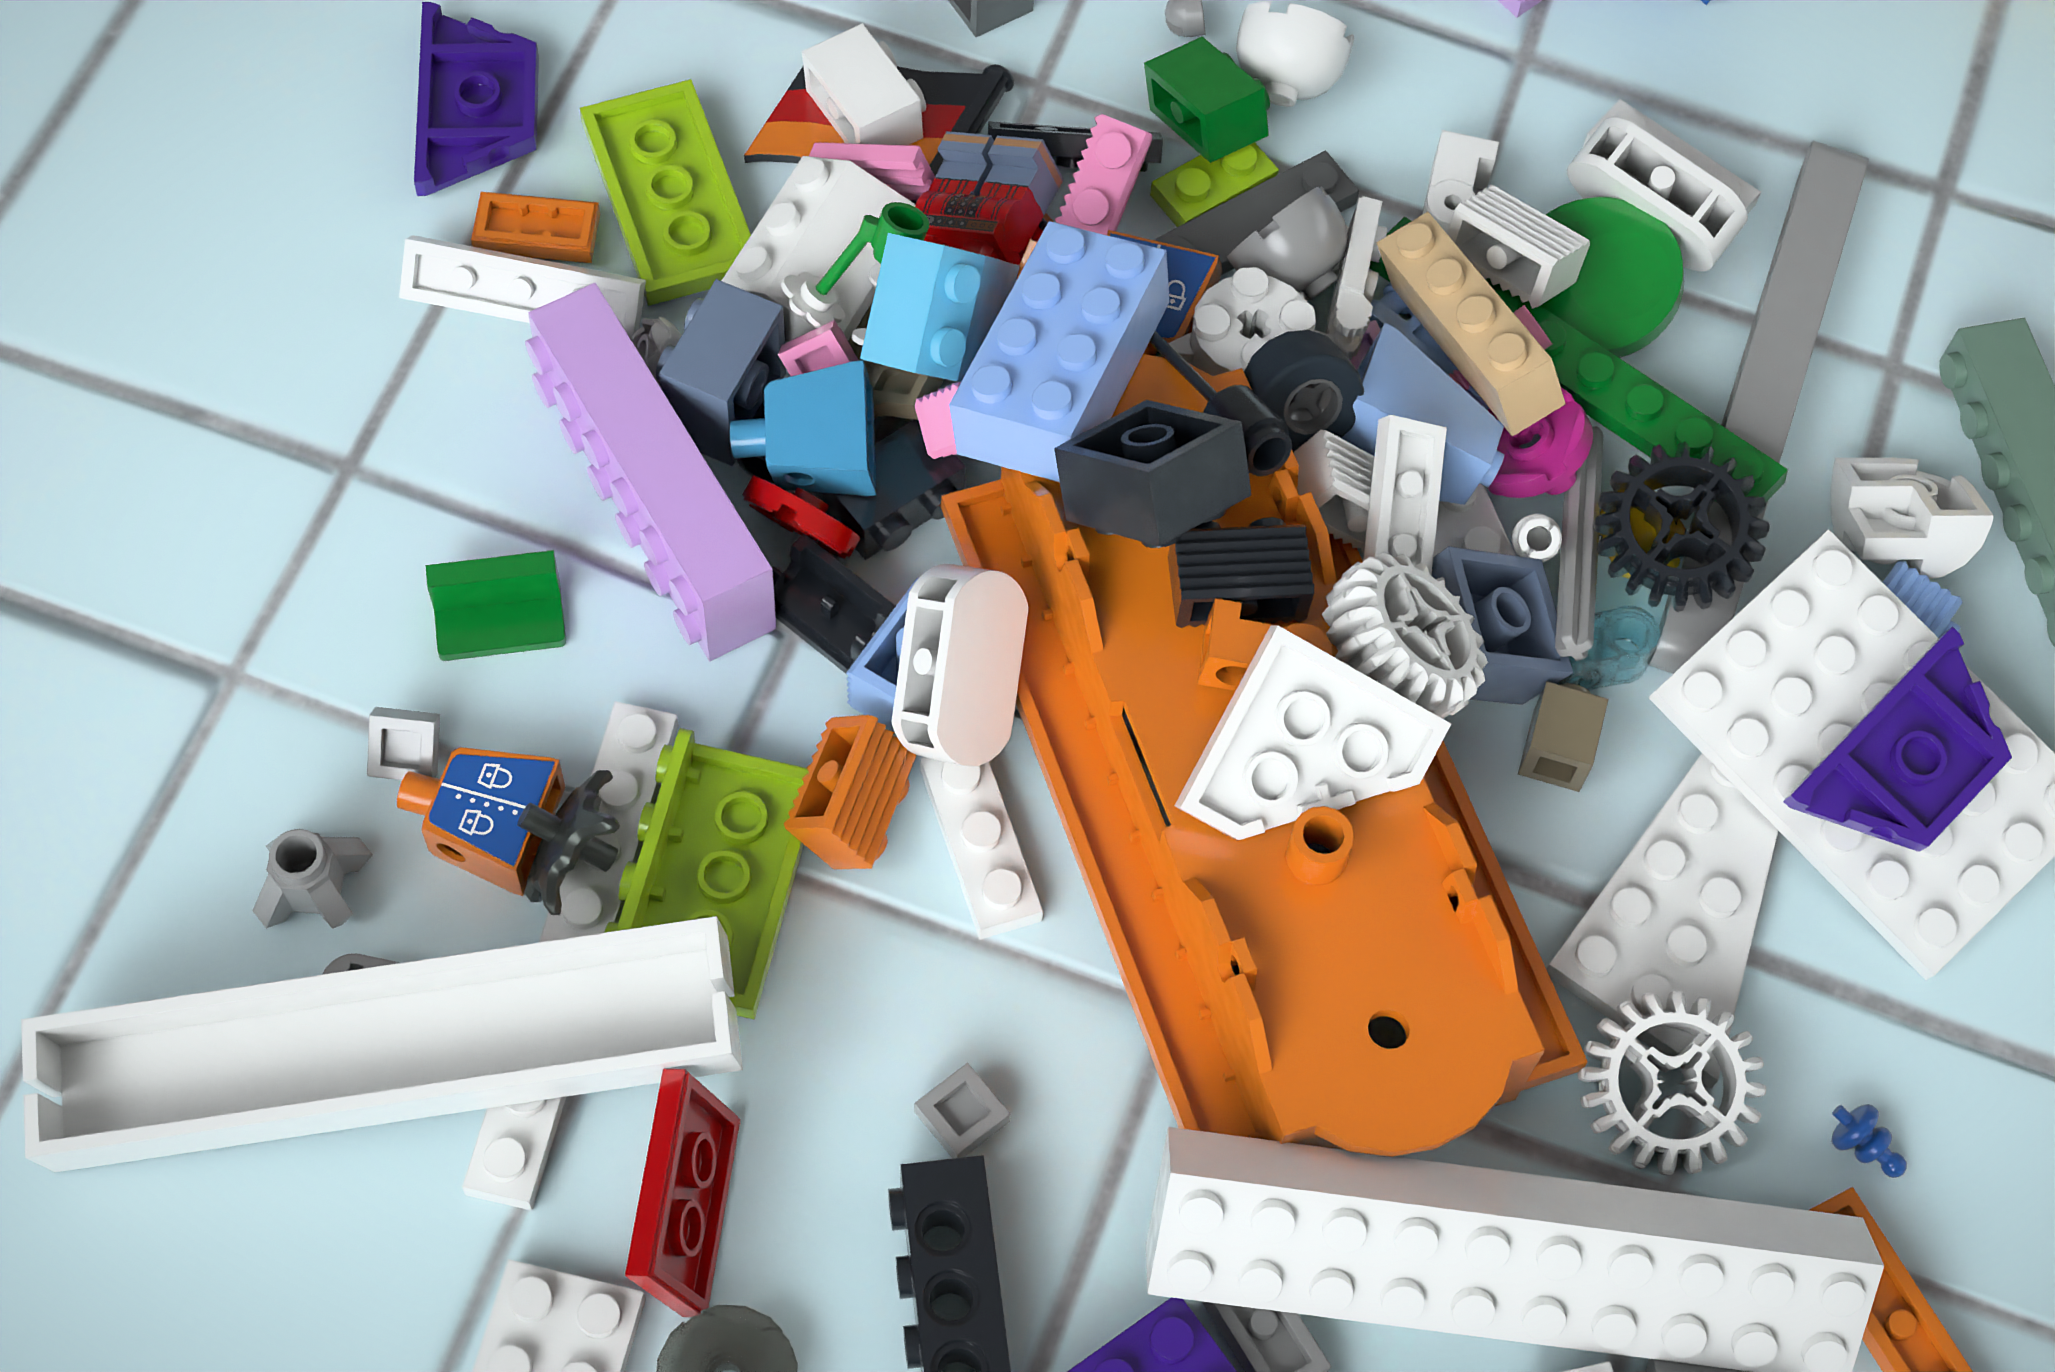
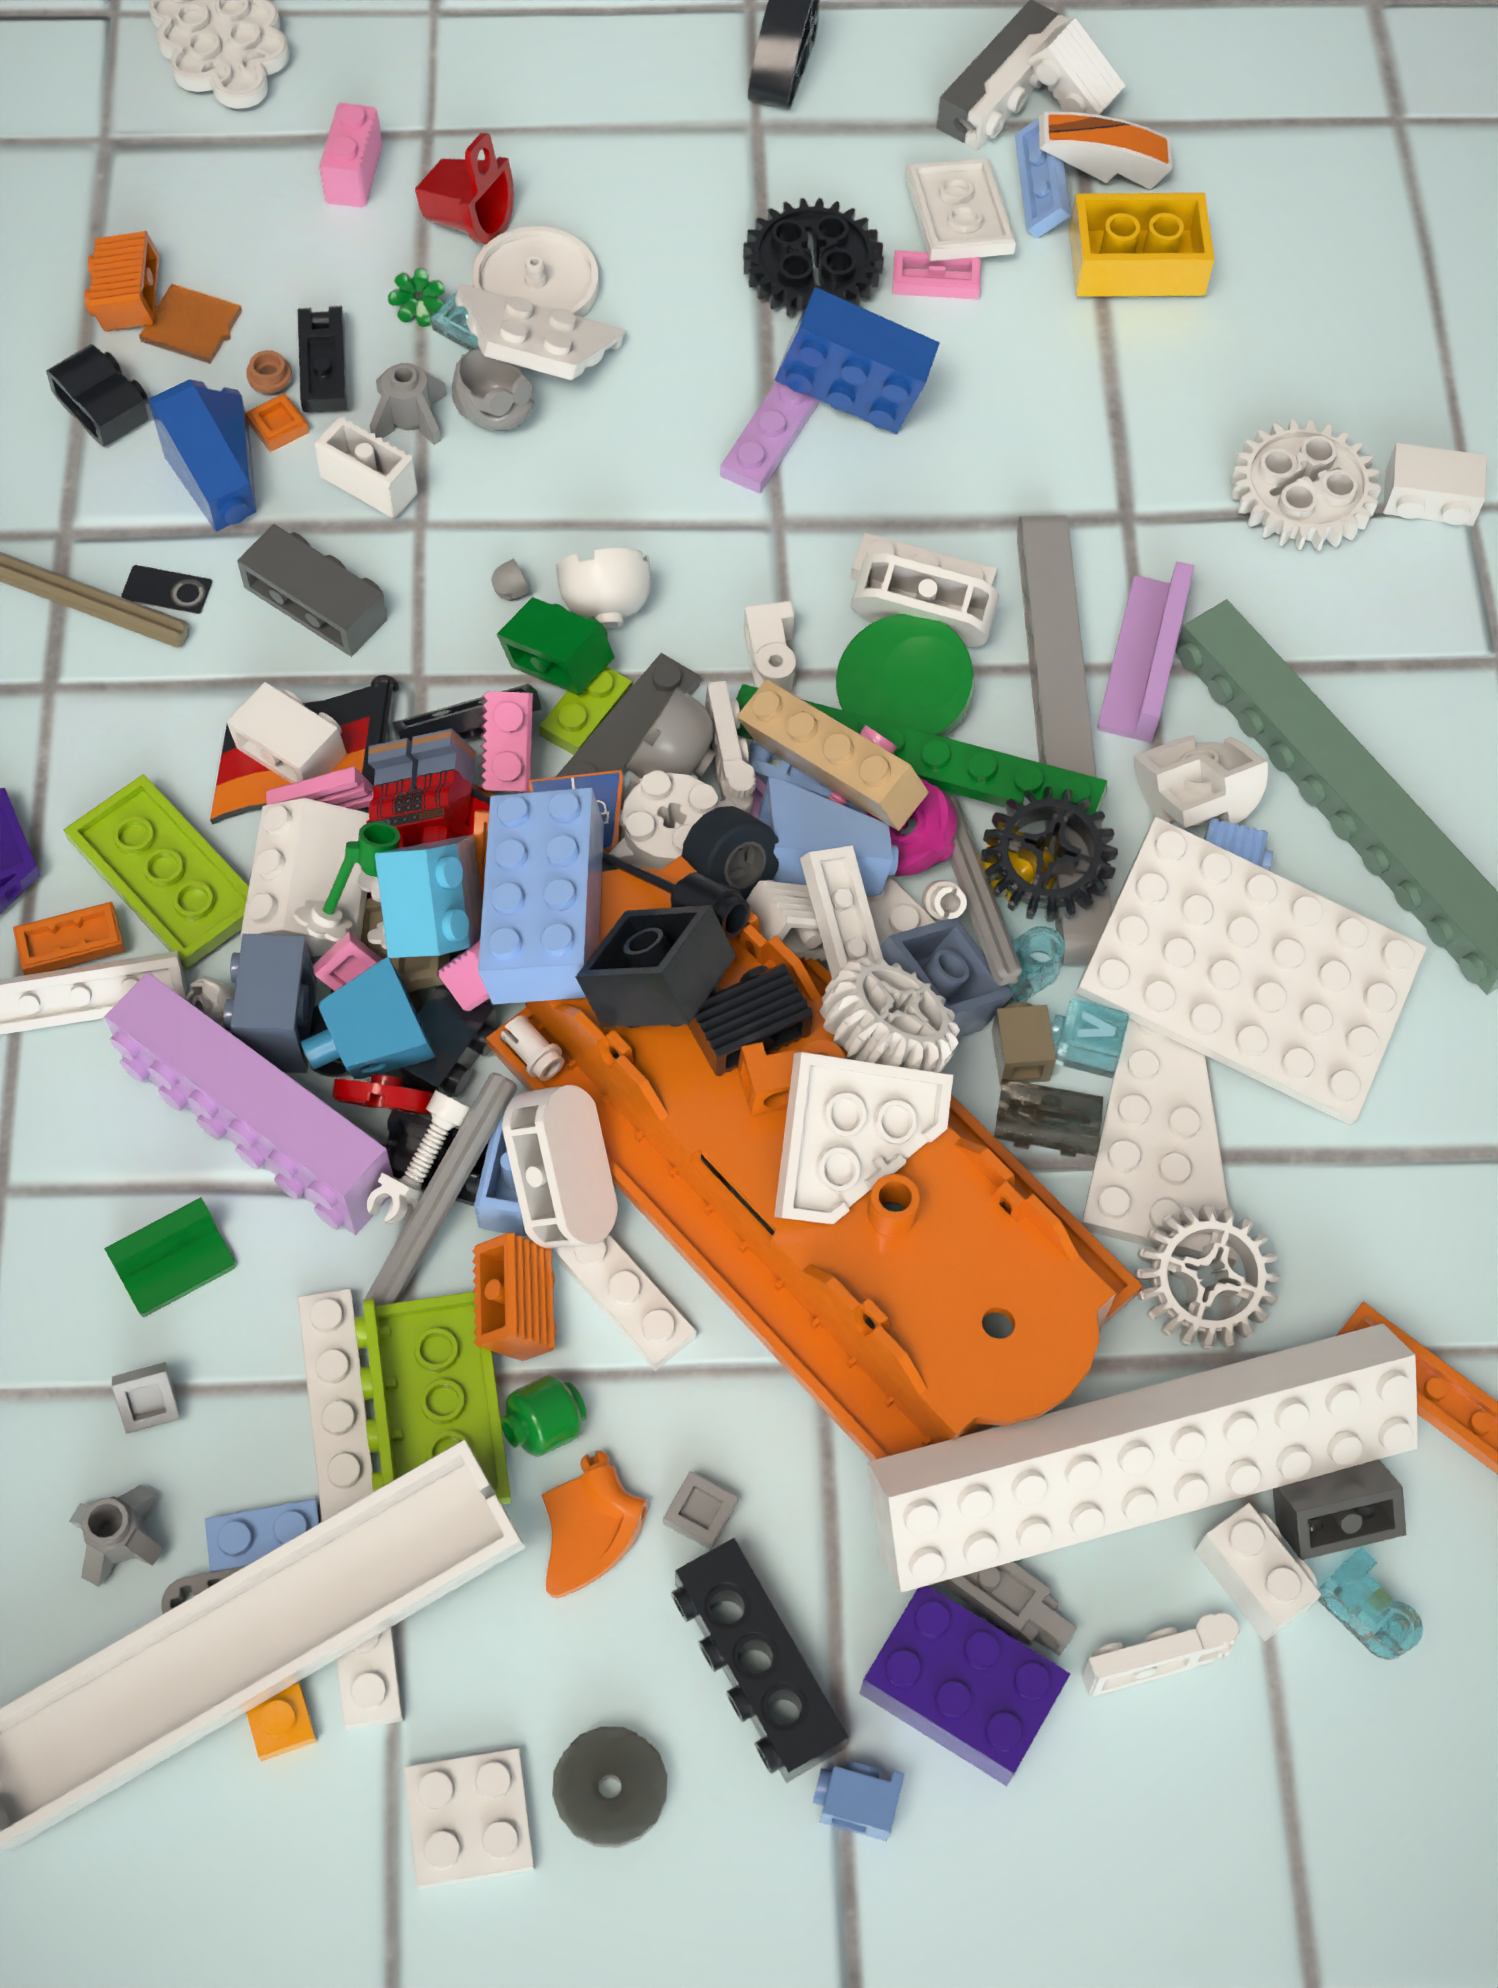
camera: 20 degrees left, 0 degrees up
torso [397,747,566,896] -> none
pearl dark grey piece [517,770,620,915] -> none
red tile [625,1069,741,1318] -> none
white brick [1447,184,1590,308] -> none
dark purple wing [1783,626,2012,852] -> none
blue hair [1831,1104,1907,1178] -> none
none -> light blue plate [205,1499,321,1573]
none -> light orange plate [246,1683,317,1761]
none -> light grey axle [366,1072,517,1306]
none -> white bar [367,1090,471,1224]
none -> white pin [500,1015,564,1081]
none -> green head [501,1375,586,1457]
none -> orange arm [541,1450,648,1599]
none -> clear smoke plate [994,1078,1103,1158]
none -> clear light blue brick [1051,998,1130,1079]
none -> lavender panel [1097,561,1195,743]

